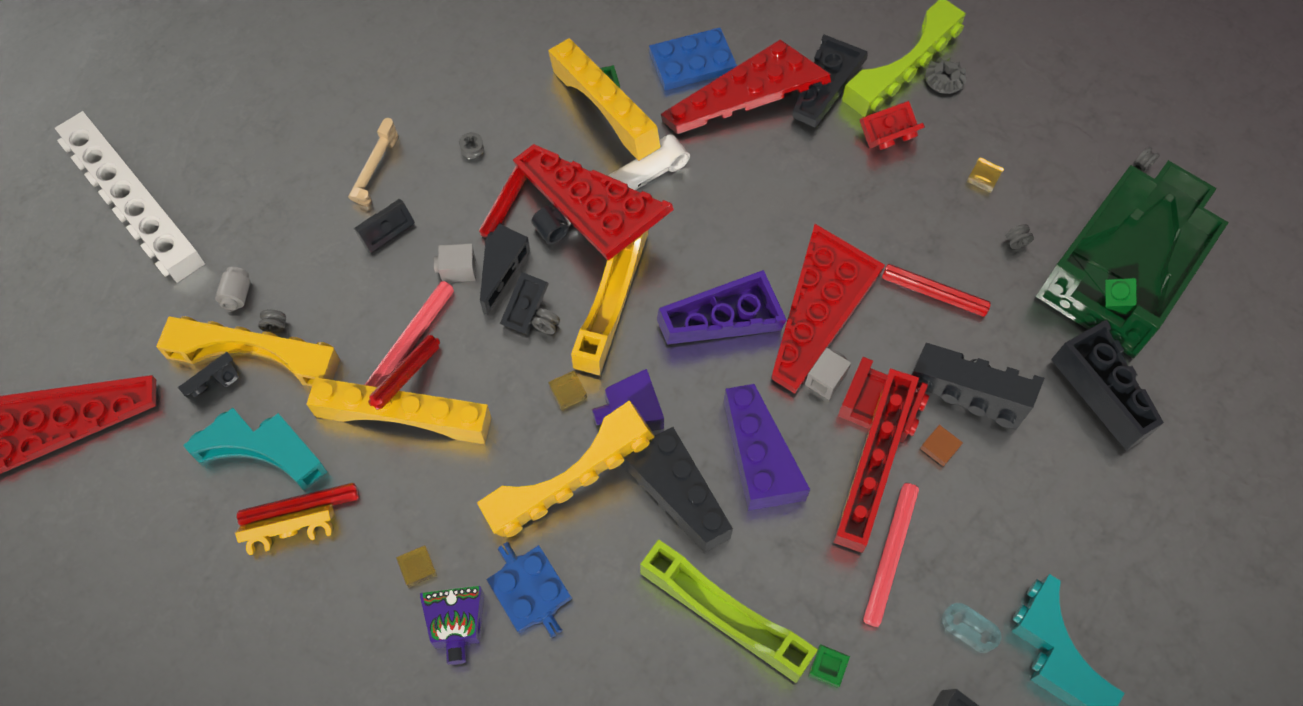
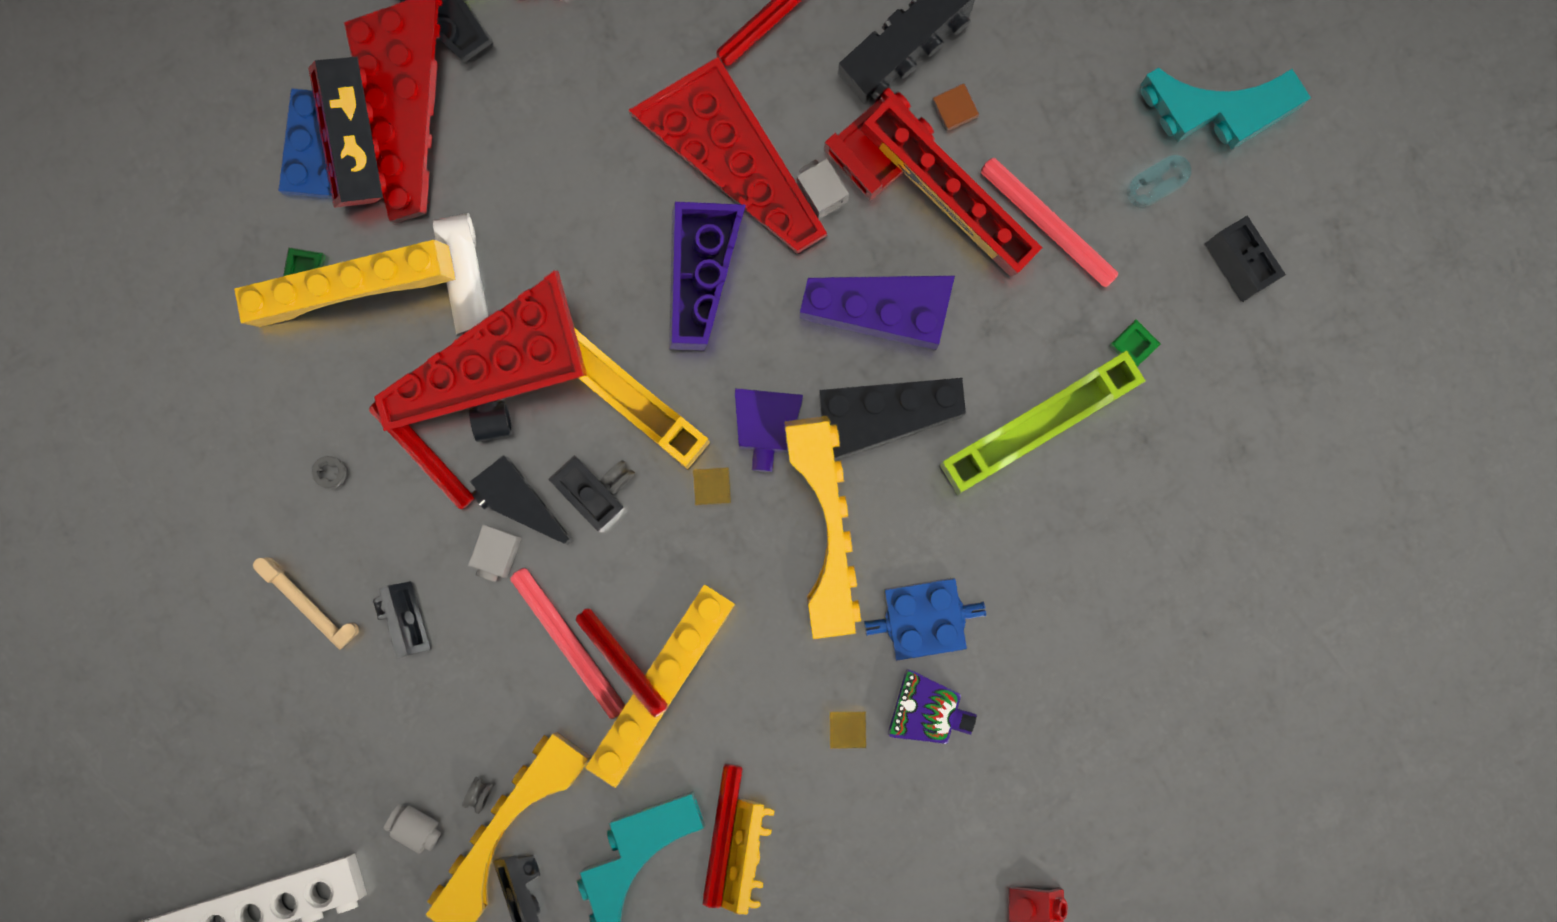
camera: 60 degrees left, 20 degrees up
none -> black brick [308,57,386,208]

